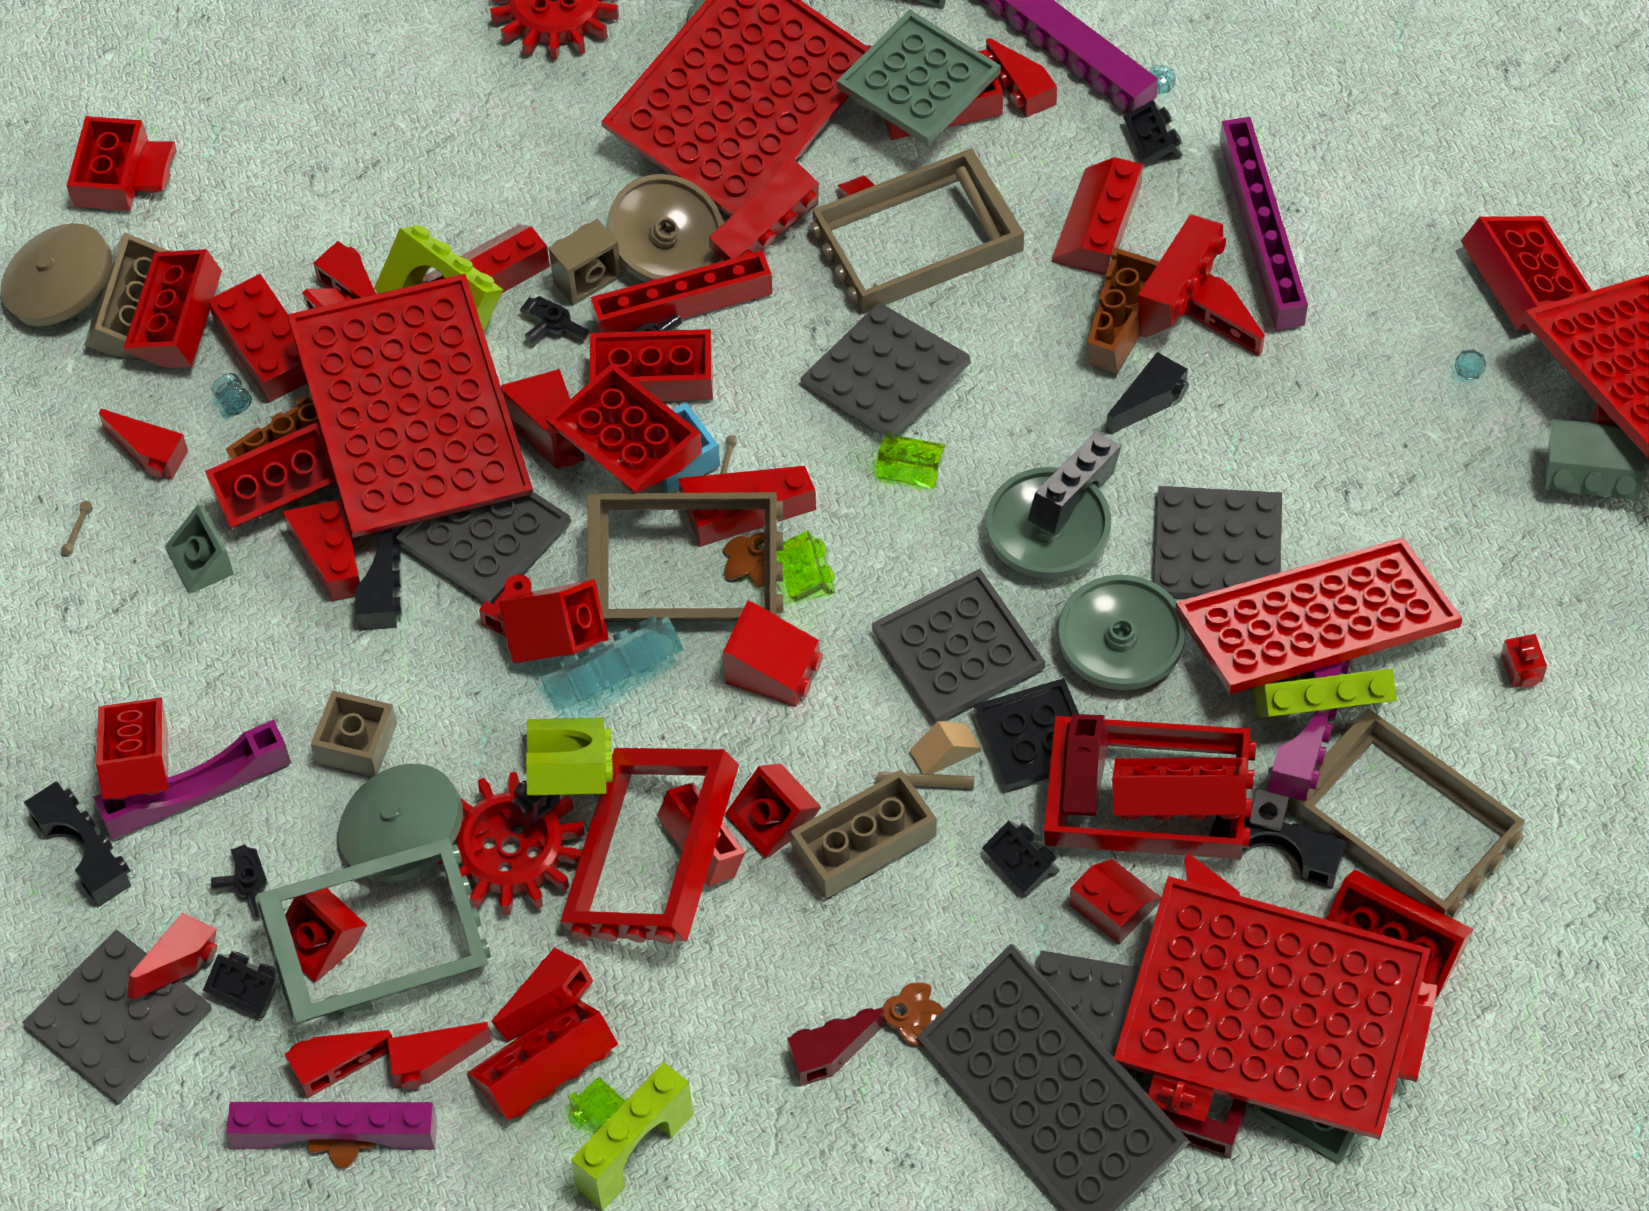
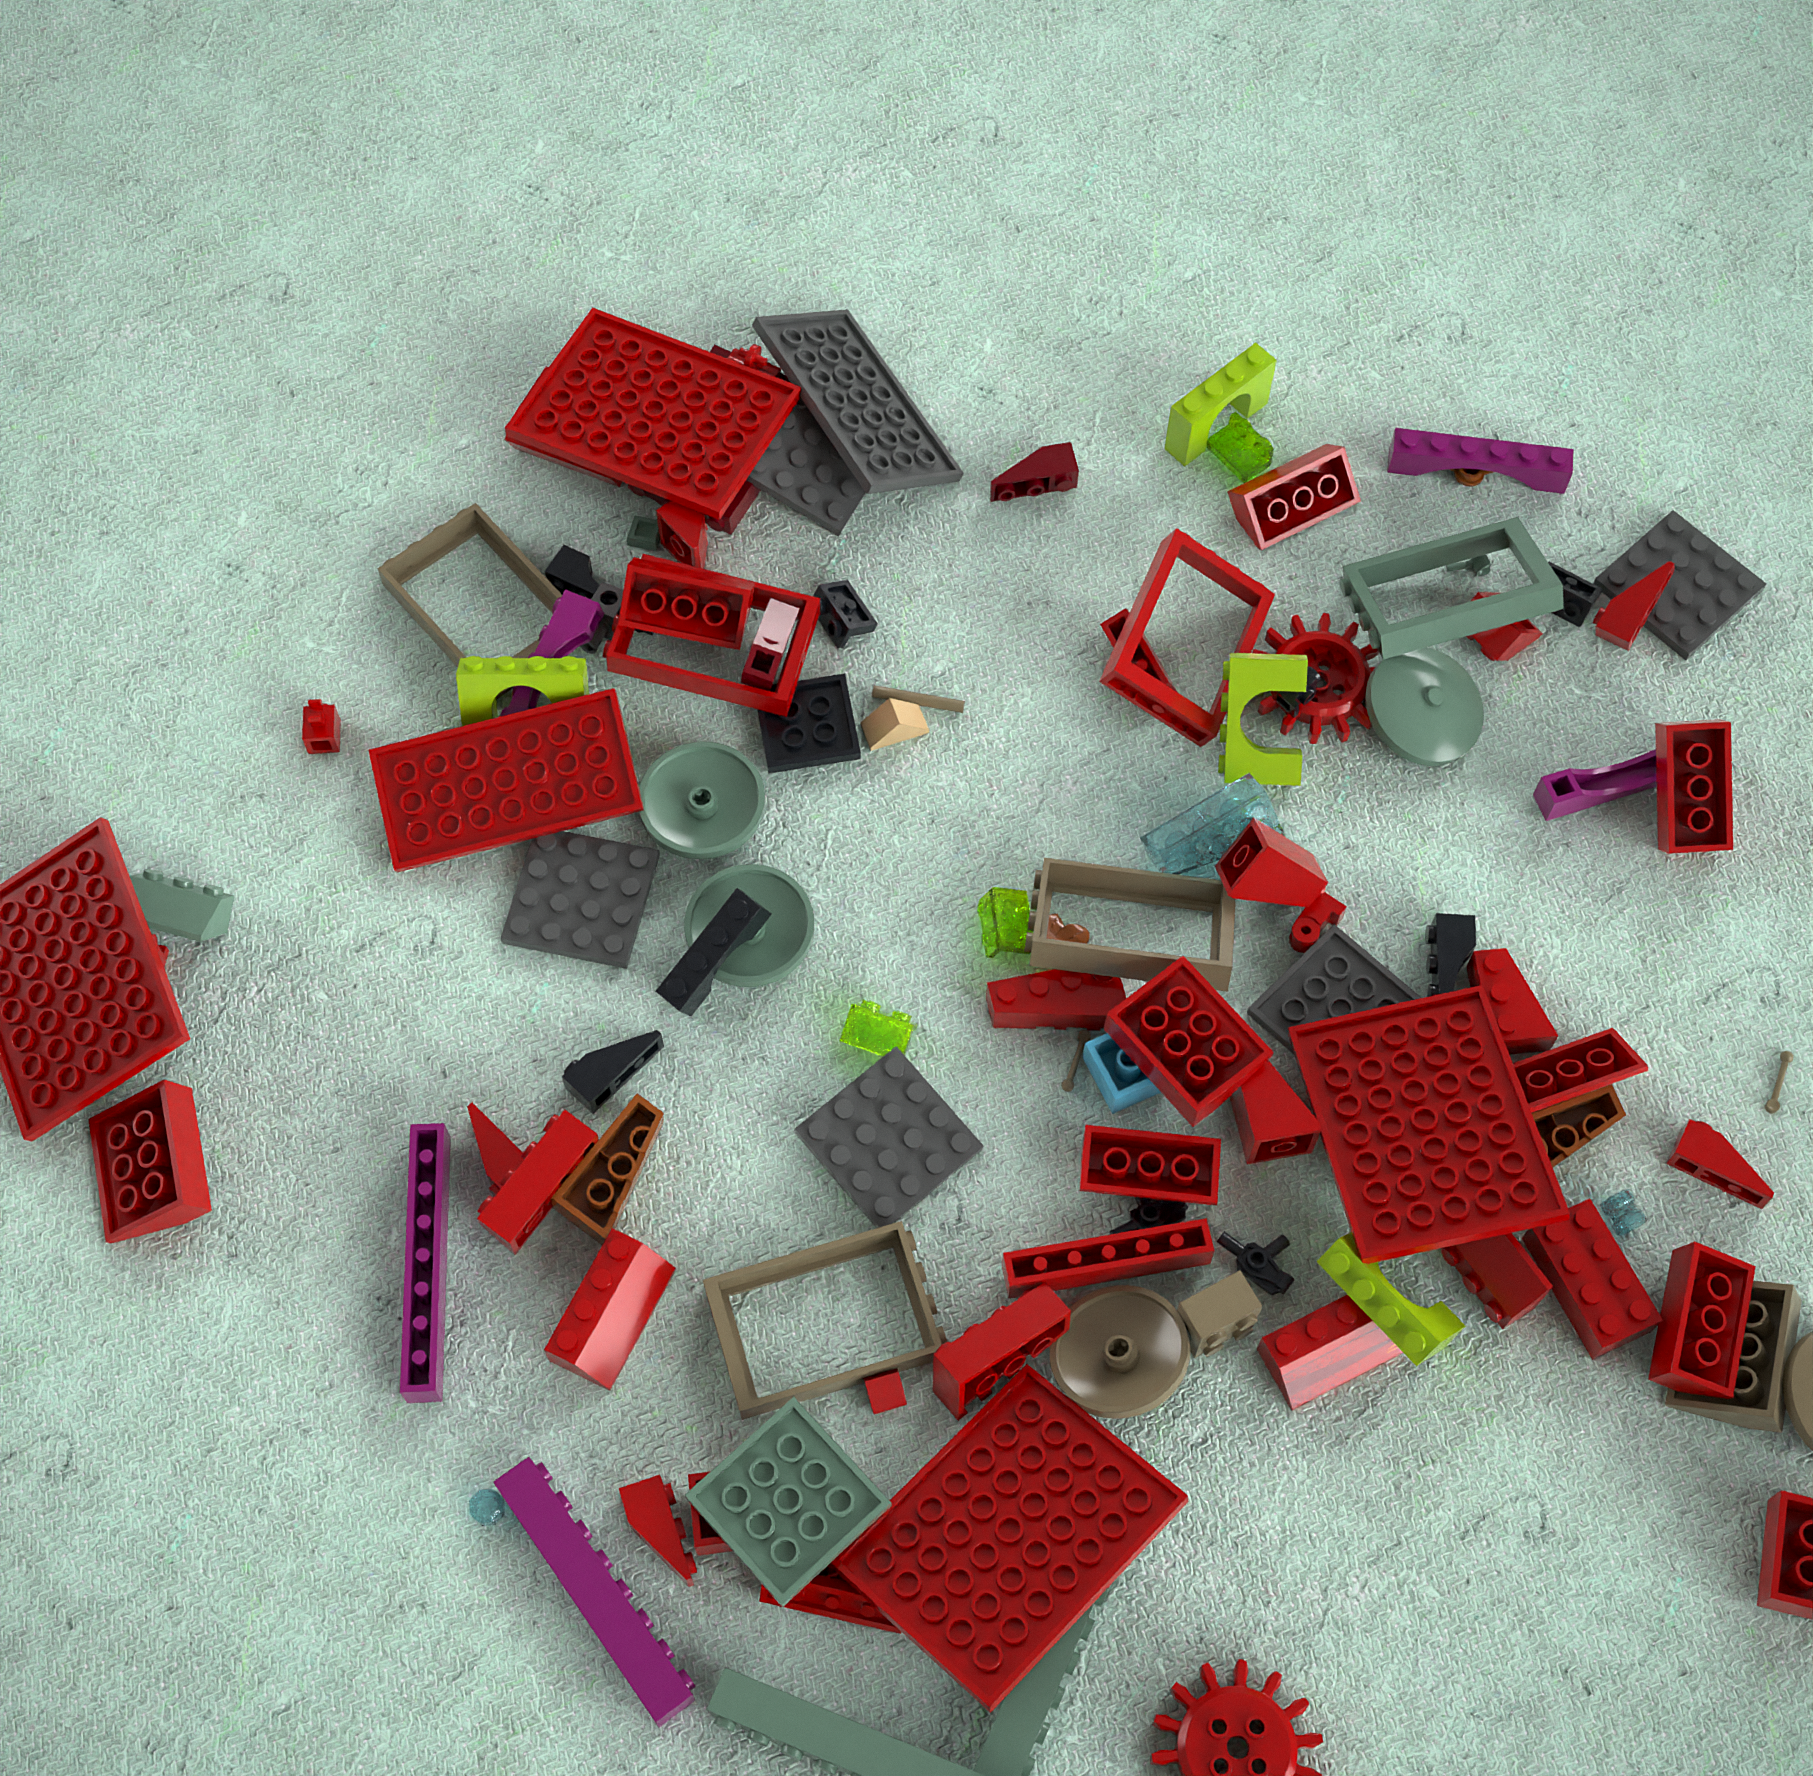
camera: 175 degrees left, 5 degrees up
black arch [24,781,131,908] -> none
red slope [134,141,177,193] -> none
sand green slope [165,505,234,592] -> none
black piece [211,844,268,918] -> none
red slope [284,1030,393,1098] -> none
dark tan brick [311,690,397,776] -> none
red slope [313,241,376,299] -> none
red slope [388,1022,492,1090] -> none
red slope [491,948,594,1042] -> none
red slope [723,600,823,707] -> none
red slope [725,763,821,858] -> none
dark tan brick [791,769,937,898] -> none
dark grey plate [872,569,1045,723] -> none
dark orange plate [883,982,944,1046] -> none
dark tan bar [955,166,1001,241] -> none
red slope [1069,859,1162,945] -> none
black bracket [1123,100,1183,166] -> none
red slope [1326,869,1474,996] -> none
clear light blue tile [1455,349,1486,380] -> none

